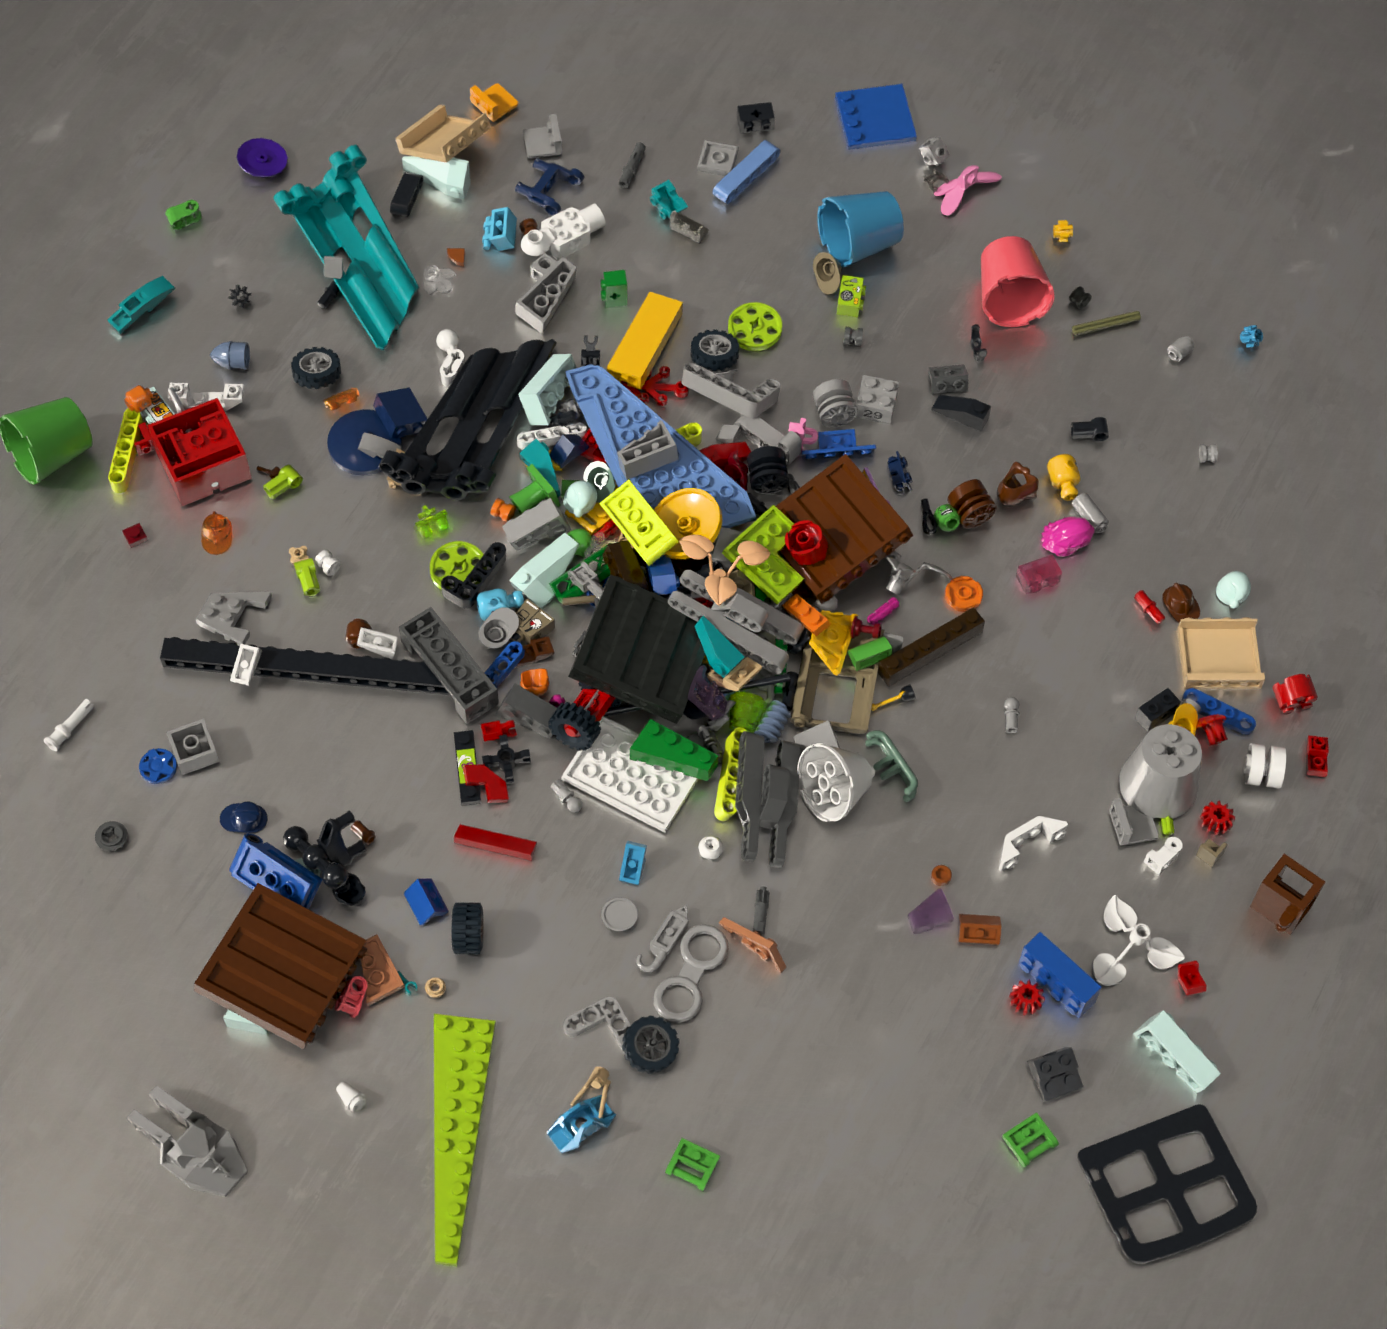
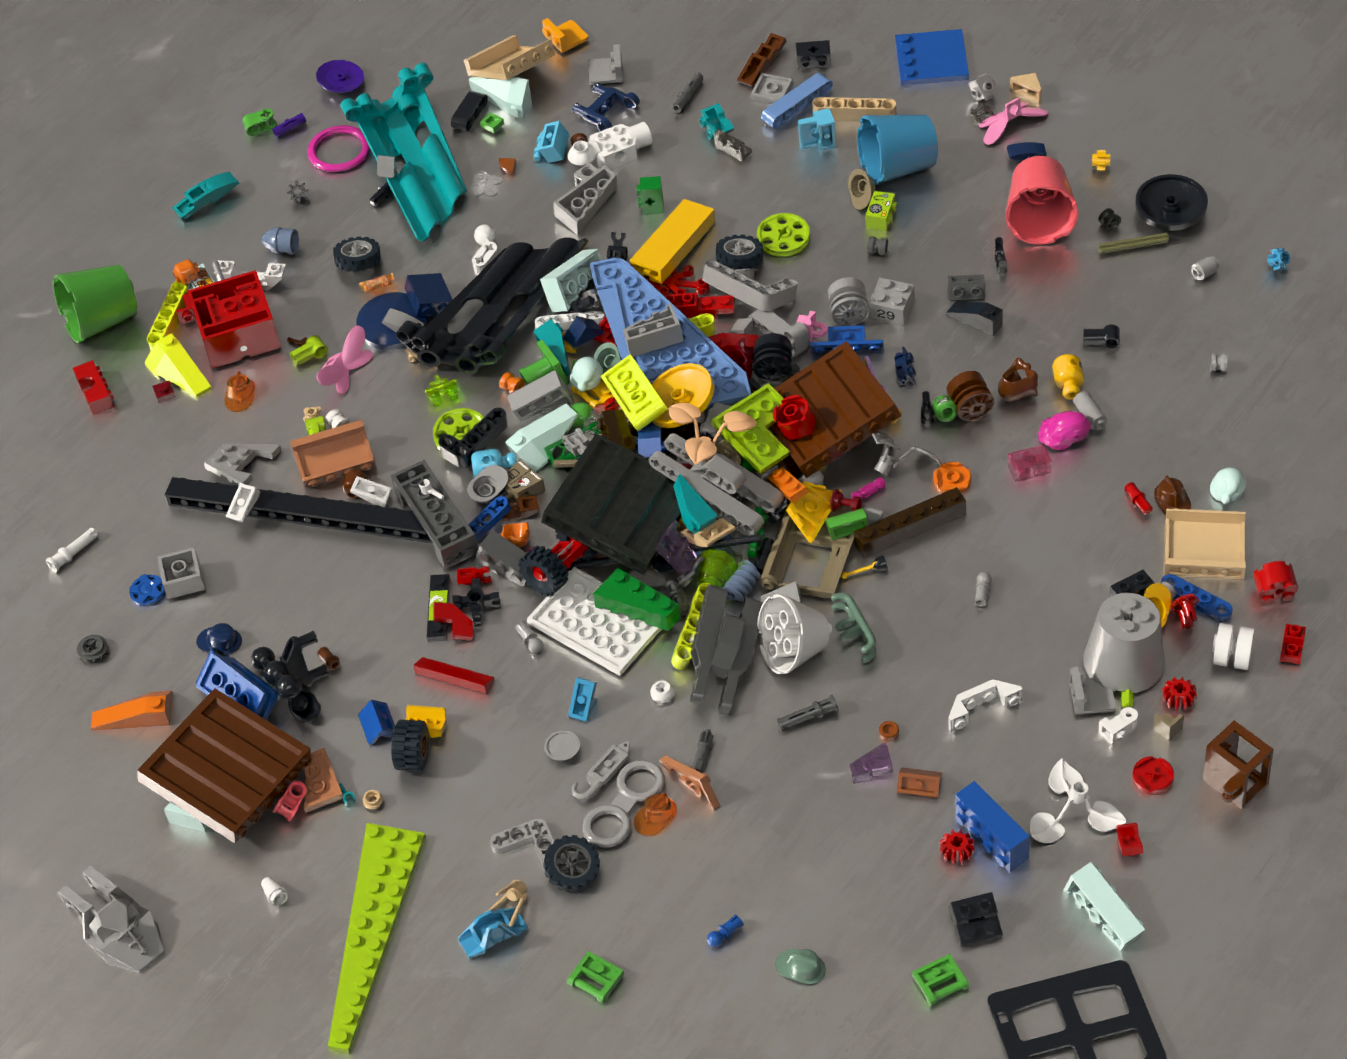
camera: 15 degrees right, 10 degrees down
none -> red arch [72,360,114,415]
none -> orange wedge [91,691,173,730]
none -> neon yellow wedge [145,333,212,397]
none -> dark purple pin [272,113,306,138]
none -> nougat panel [290,419,376,488]
none -> dark pink wedge [307,125,370,172]
none -> bright pink piece [317,326,373,394]
none -> yellow bracket [405,705,447,738]
none -> white hand [419,479,444,500]
none -> bright green plate [480,112,505,133]
none -> clear orange piece [633,793,677,836]
none -> red slope [663,292,735,319]
none -> blue pin [707,914,744,948]
none -> reddish brown slope [737,33,787,87]
none -> sand green piece [775,949,826,985]
none -> dark grey pin [777,694,839,731]
none -> medium azure brick [798,108,836,151]
none -> tan beam [812,97,897,121]
none -> dark blue slope [1007,142,1047,161]
none -> tan slope [1010,73,1041,103]
none -> red tile [1132,756,1174,794]
none -> black dish [1135,174,1208,231]

